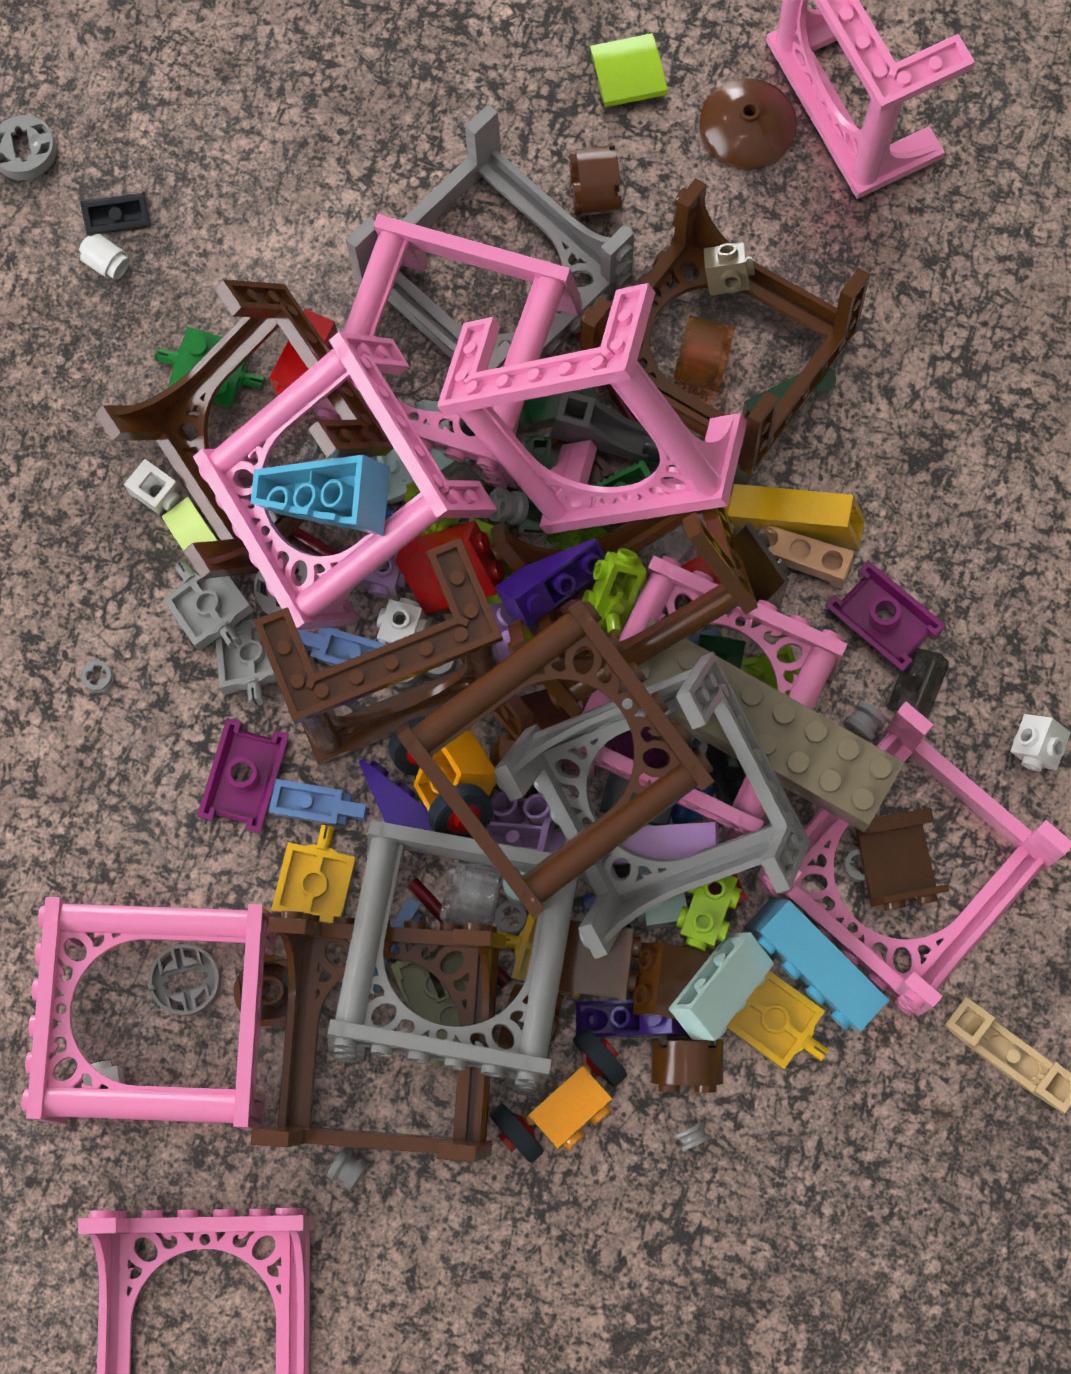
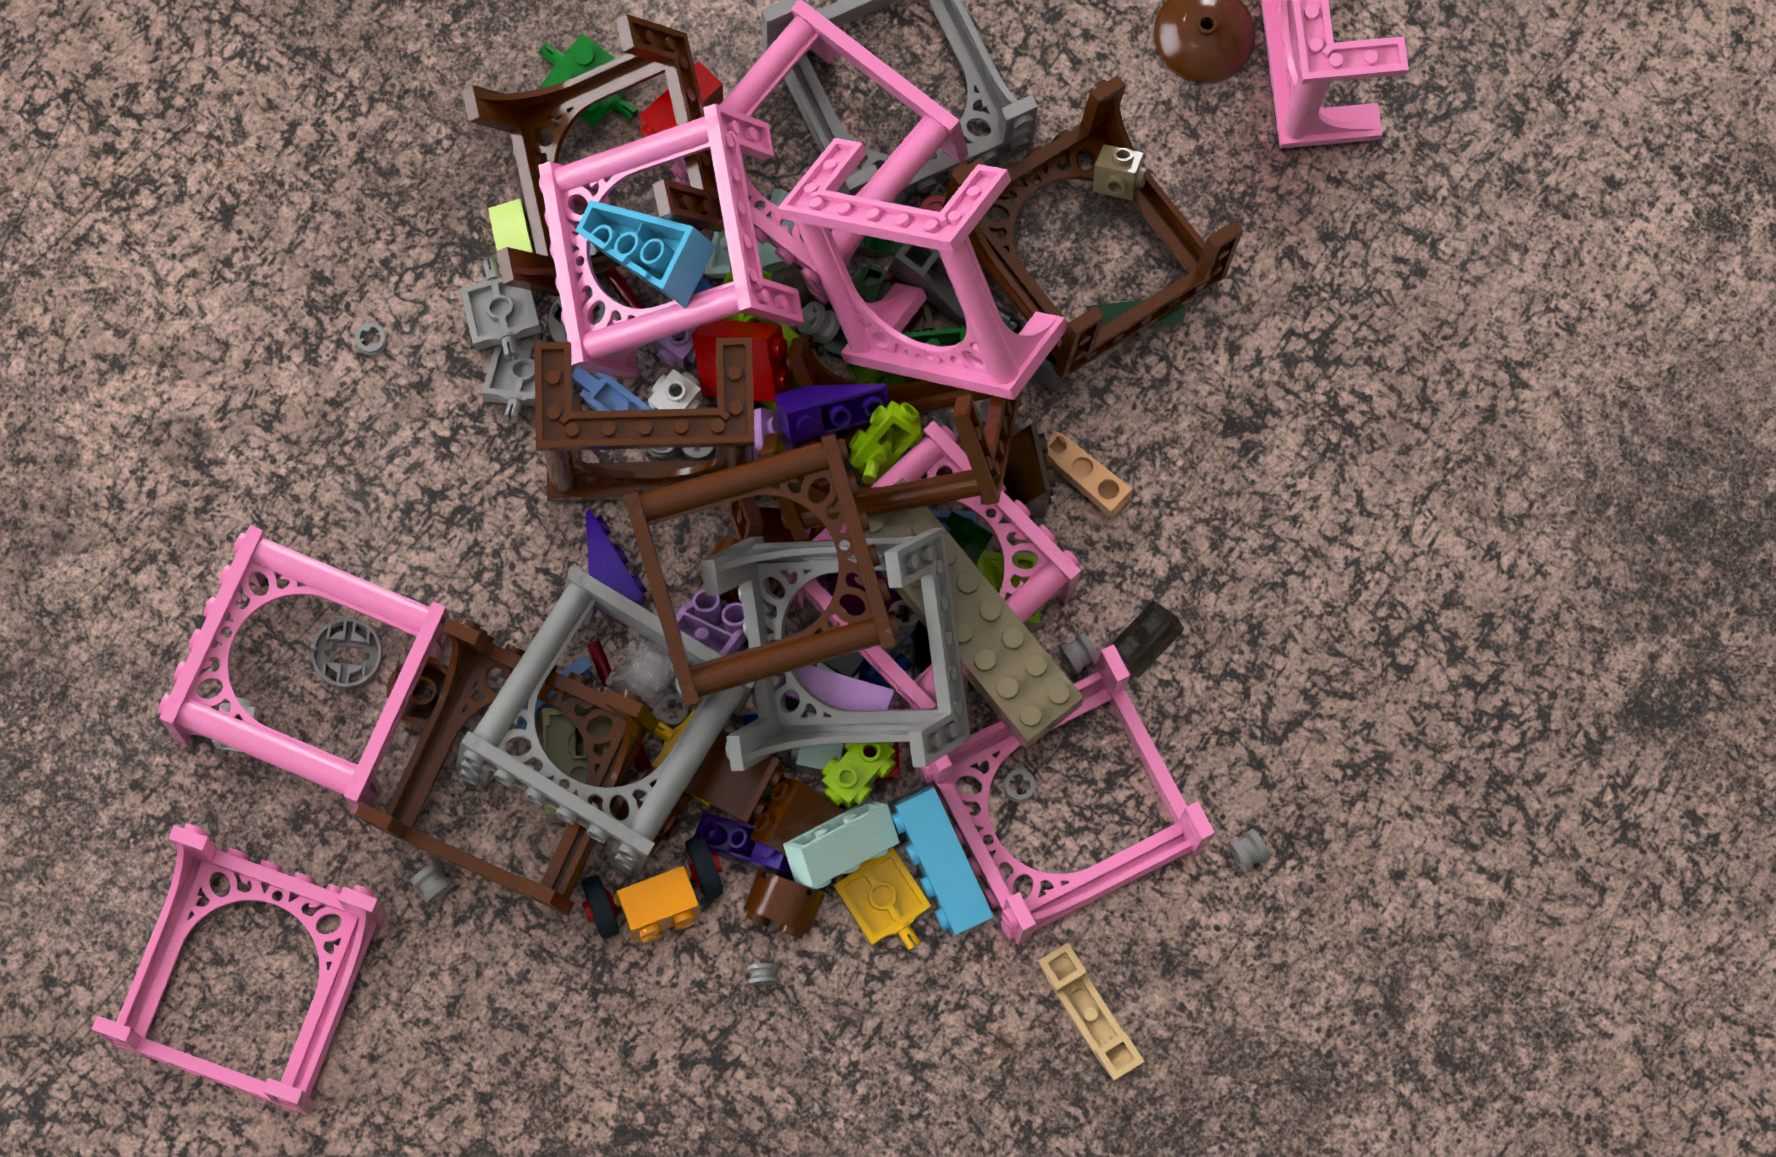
camera: 10 degrees right, 0 degrees up
white brick [124,459,181,515] -> none
magenta piece [197,718,289,834] -> none
medium blue hinge [269,779,369,826] -> none
yellow plate [271,825,357,923] -> none
brick [388,716,497,839] -> none
reddish brown brick [569,145,622,216] -> none
clear orange brick [673,315,736,392] -> none
yellow slope [725,484,865,550] -> none
magenta piece [825,560,946,672] -> none
reddish brown panel [854,808,949,911] -> none
white brick [1010,714,1071,772] -> none

